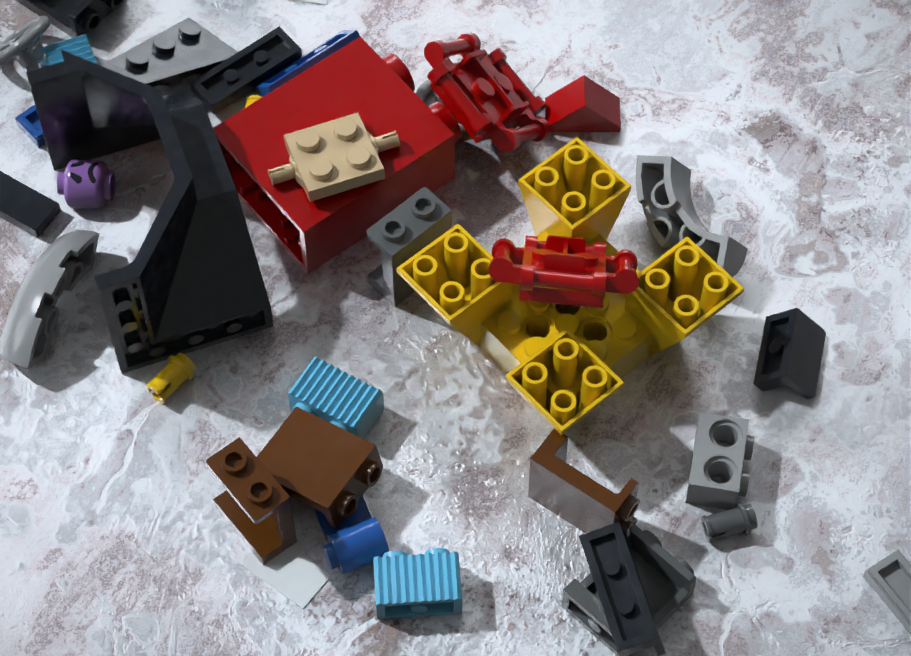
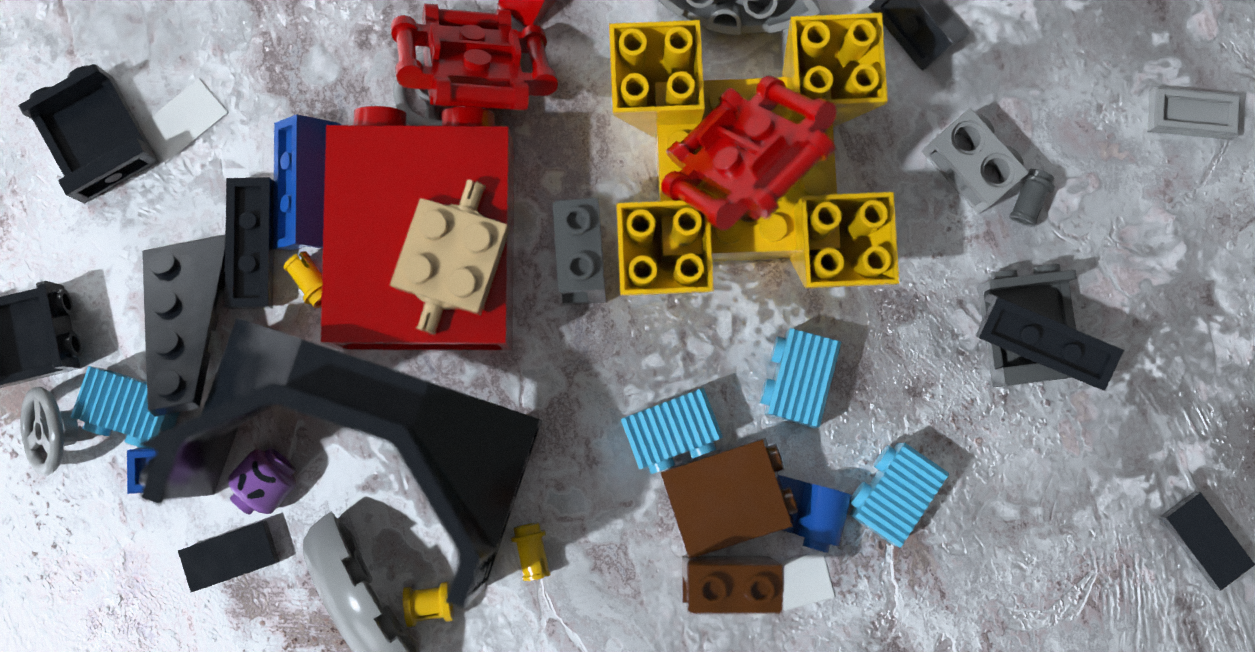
camera: 55 degrees left, 25 degrees up
panel [528,428,640,537] -> none
none -> yellow bush [402,581,454,628]
none -> medium azure brick [759,328,842,428]

